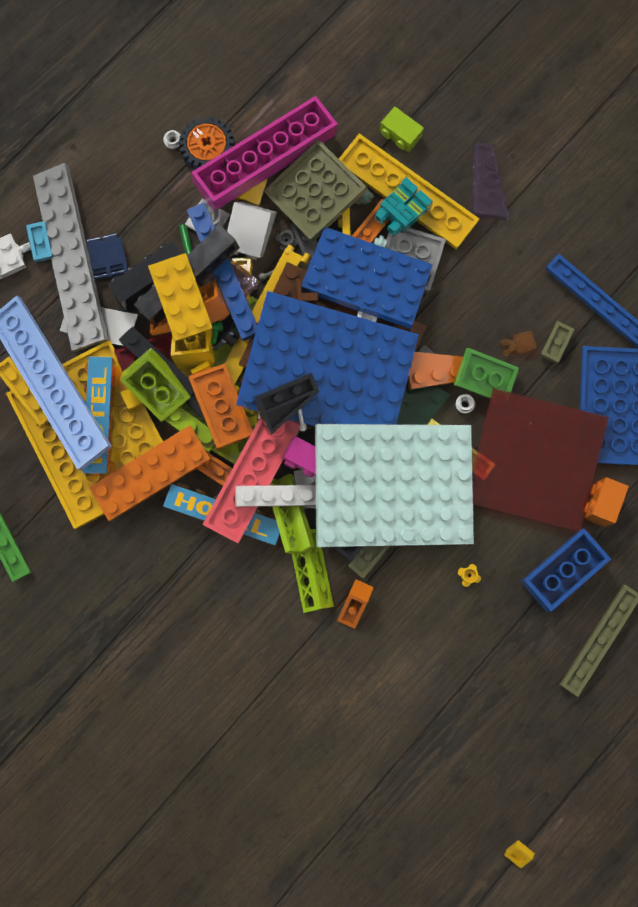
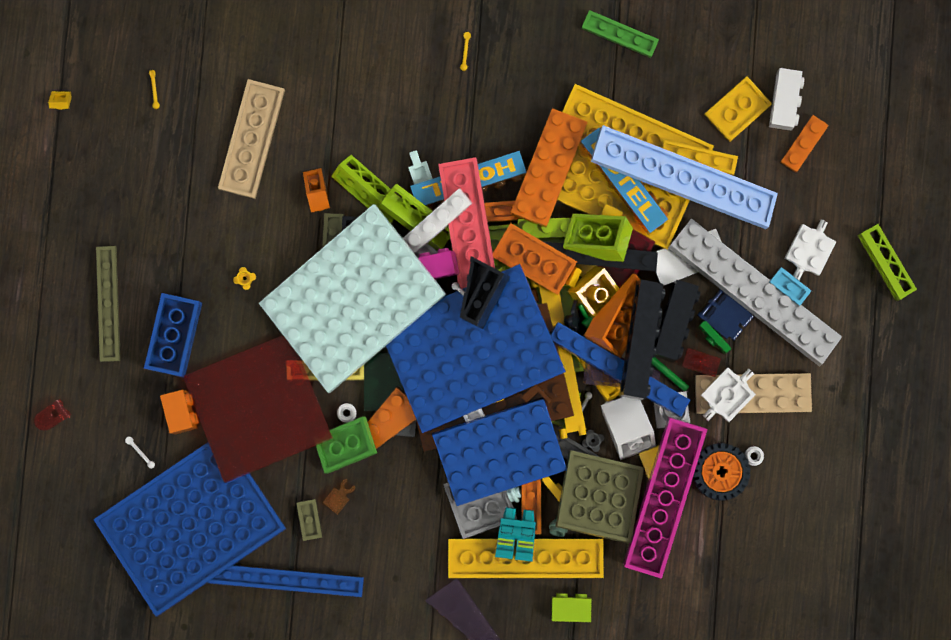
camera: 140 degrees right, 5 degrees up
yellow plate [148,253,213,342] -> none
none -> yellow hinge [149,70,160,109]
none -> tan plate [218,79,285,199]
none -> light aqua plate [408,150,432,185]
none -> yellow hinge [460,32,471,71]
none -> clear red hips [682,348,721,377]
none -> tan plate [695,373,812,414]
none -> green plate [698,321,731,354]
none -> white plate [701,368,756,422]

